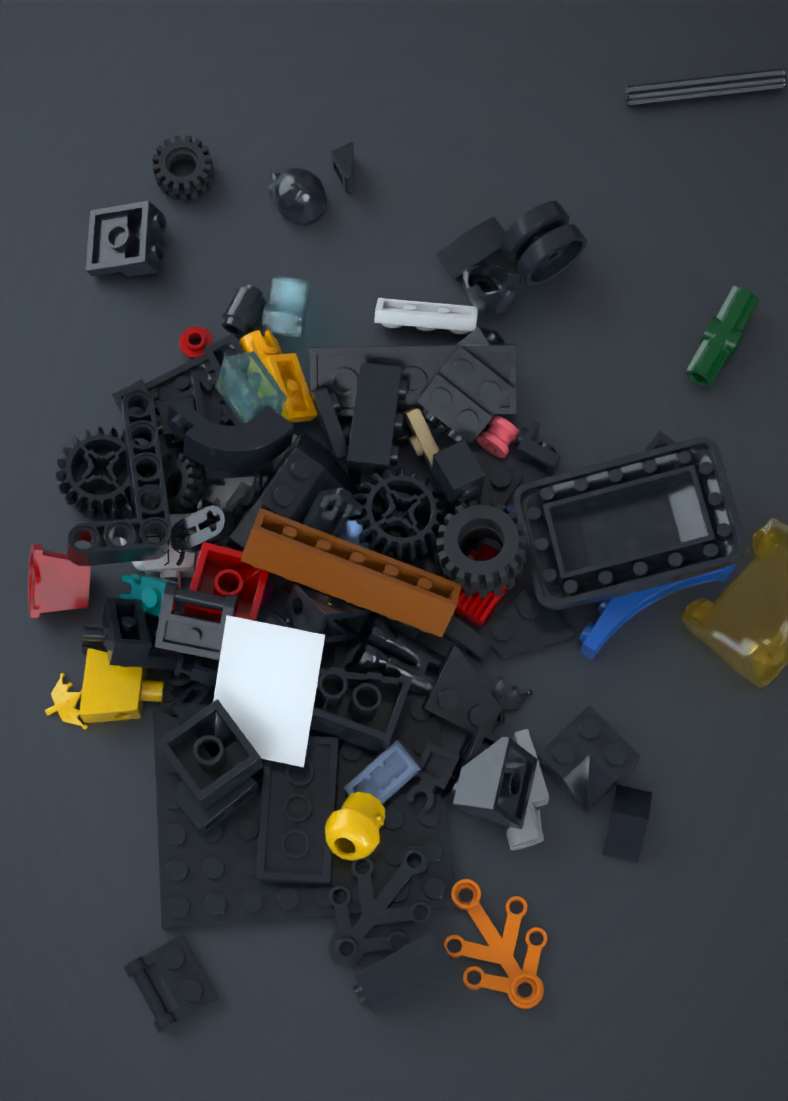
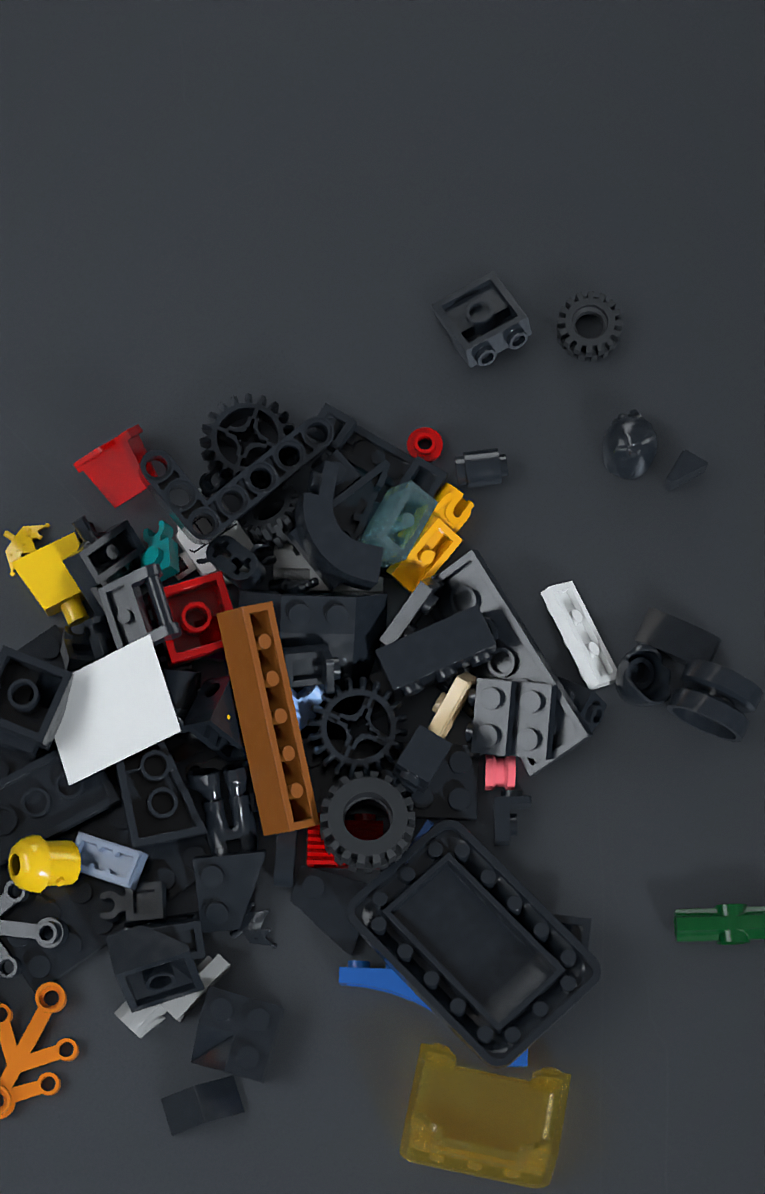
camera: 60 degrees right, 5 degrees up
clear light blue brick [262,276,311,337] -> none

